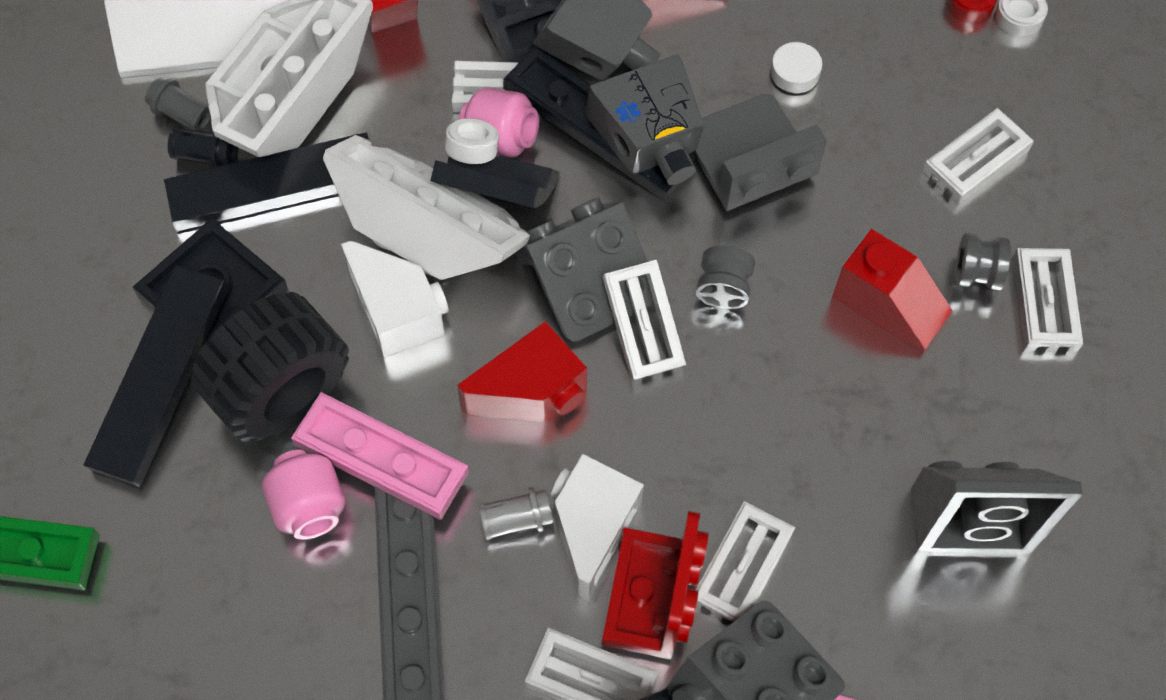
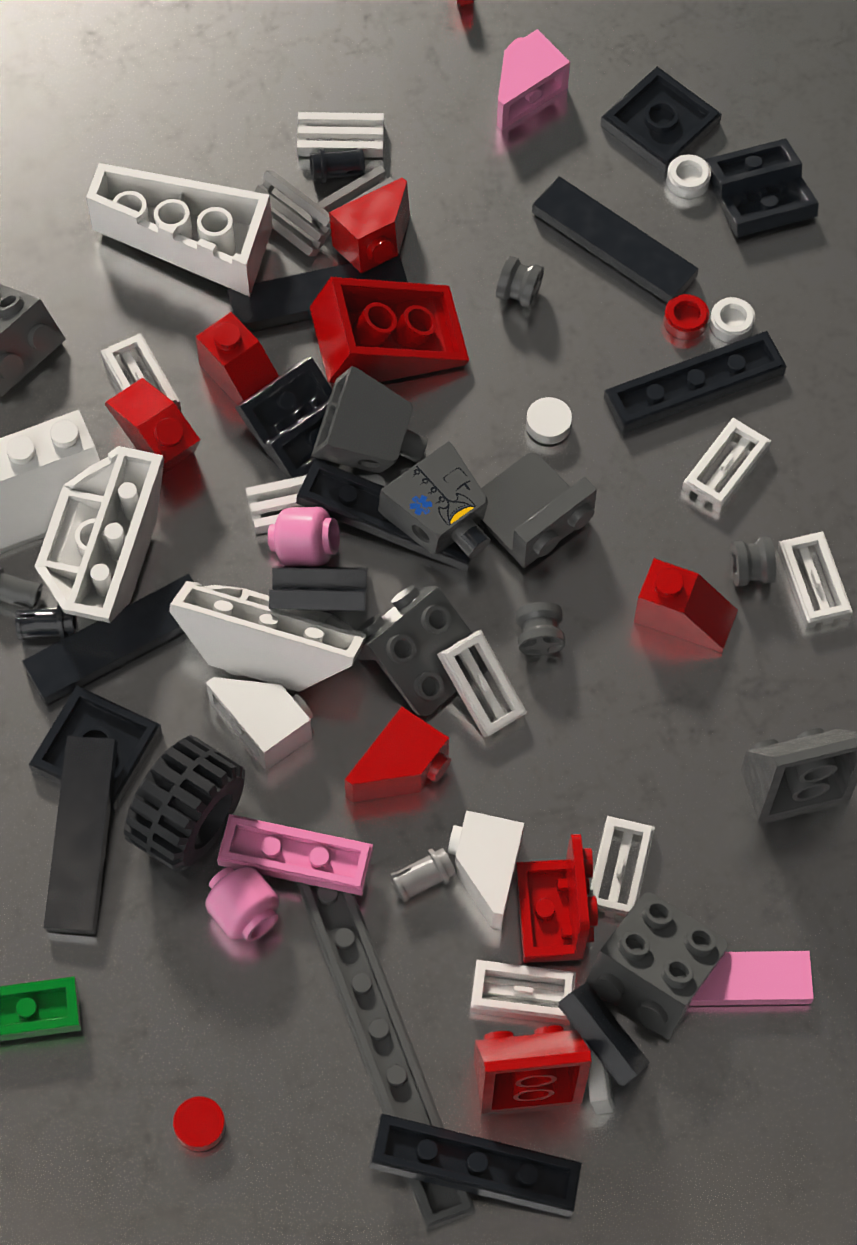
camera: 15 degrees left, 0 degrees up
white tile [445,118,499,164] -> none
none -> black tile [604,331,787,434]

